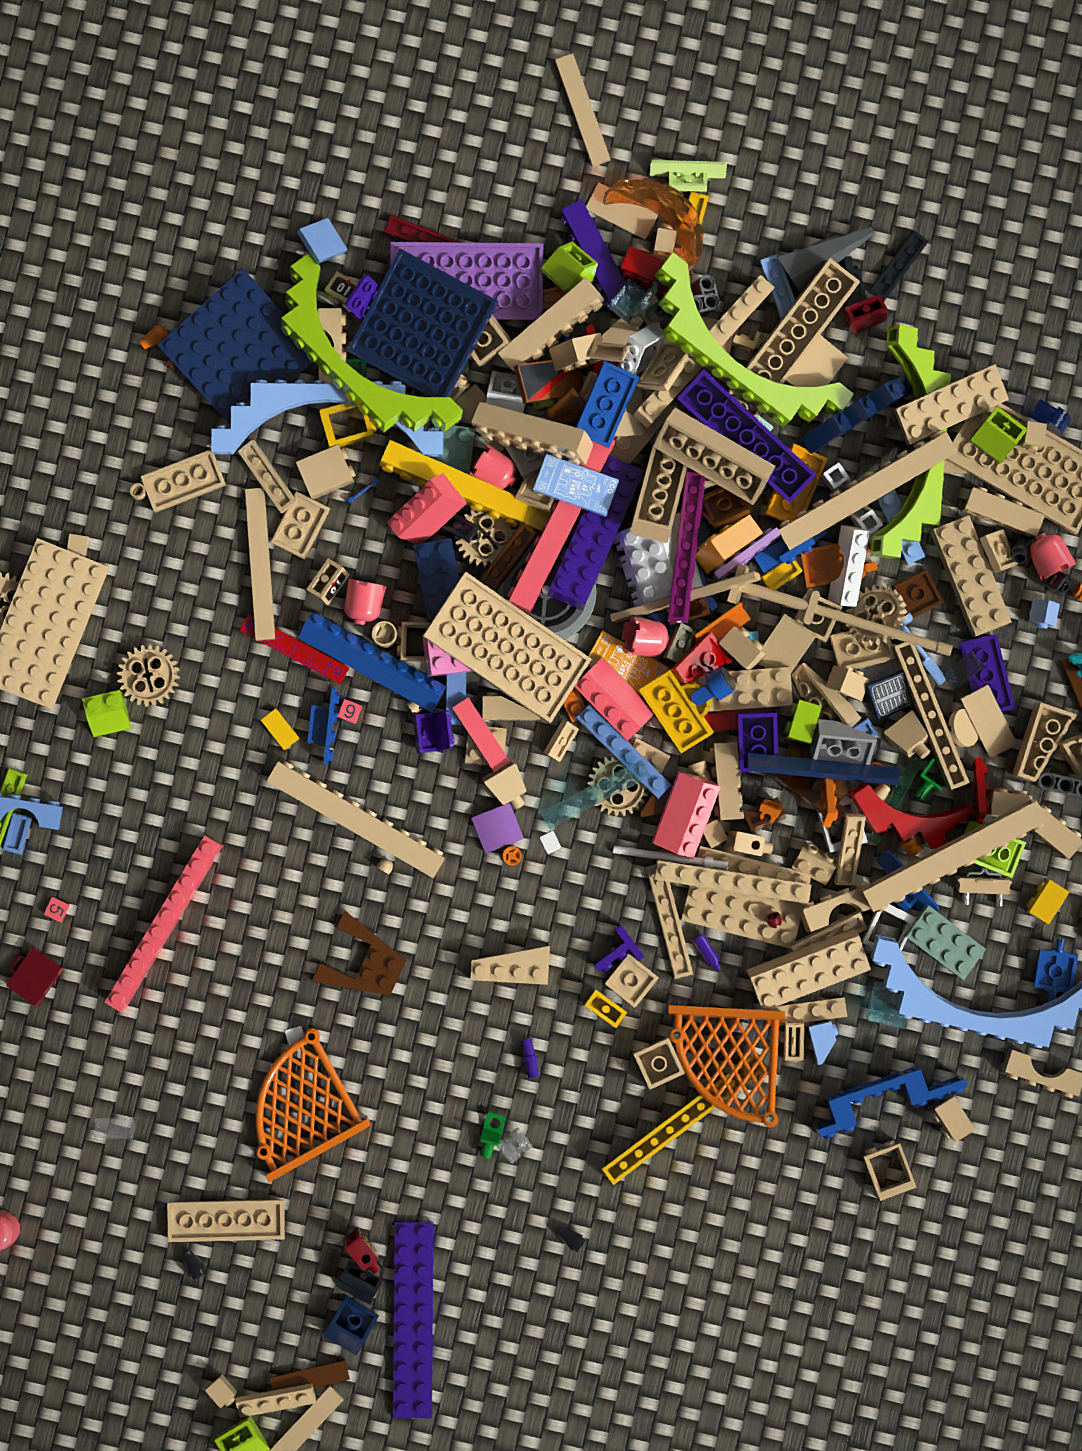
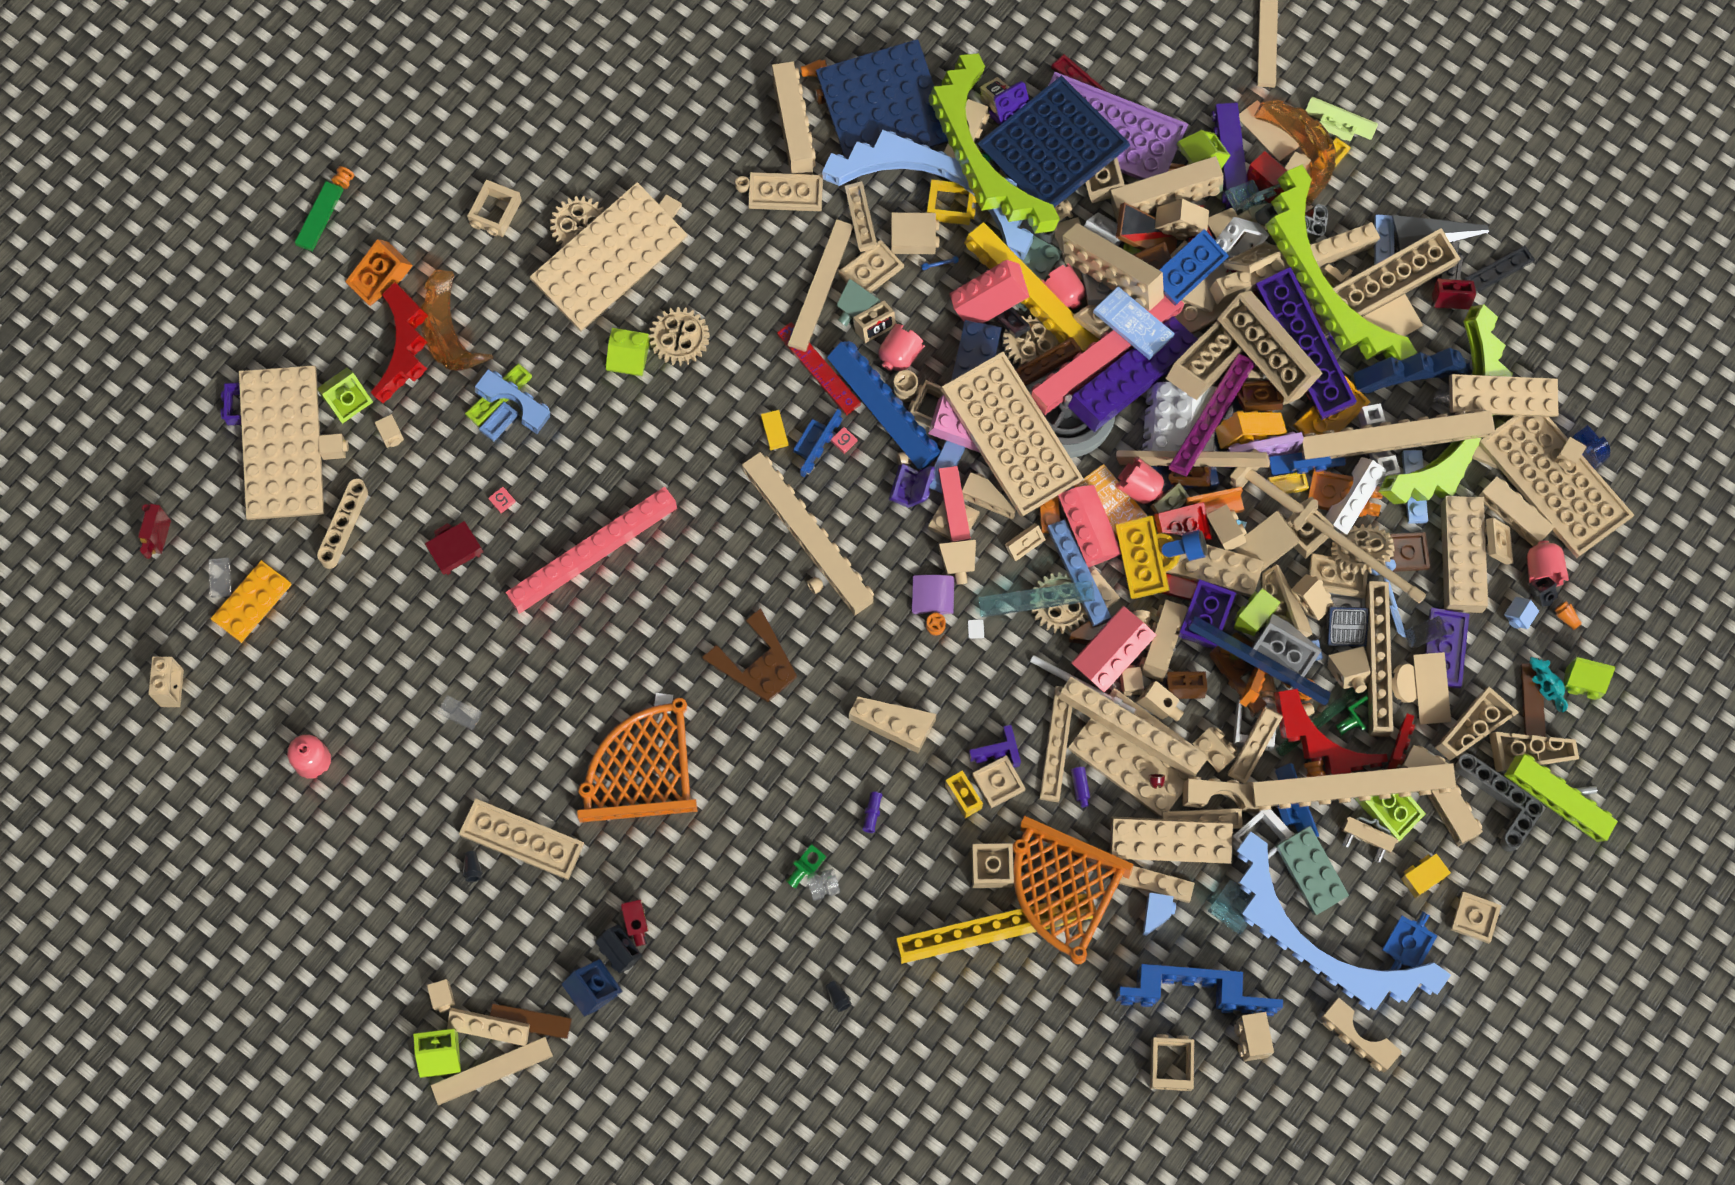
camera: 25 degrees right, 15 degrees down
medium blue tile [297,218,348,264] -> none
dark purple plate [393,1221,434,1418] -> none
tan tile [588,342,630,363] -> none
orange tile [759,798,783,823] -> none
tan tile [783,1021,804,1061] -> none
lime slope [970,406,1028,464] -> none
black cone [1010,534,1030,563] -> none
none -> tan brick [772,61,816,175]
none -> sand green torso [837,279,881,327]

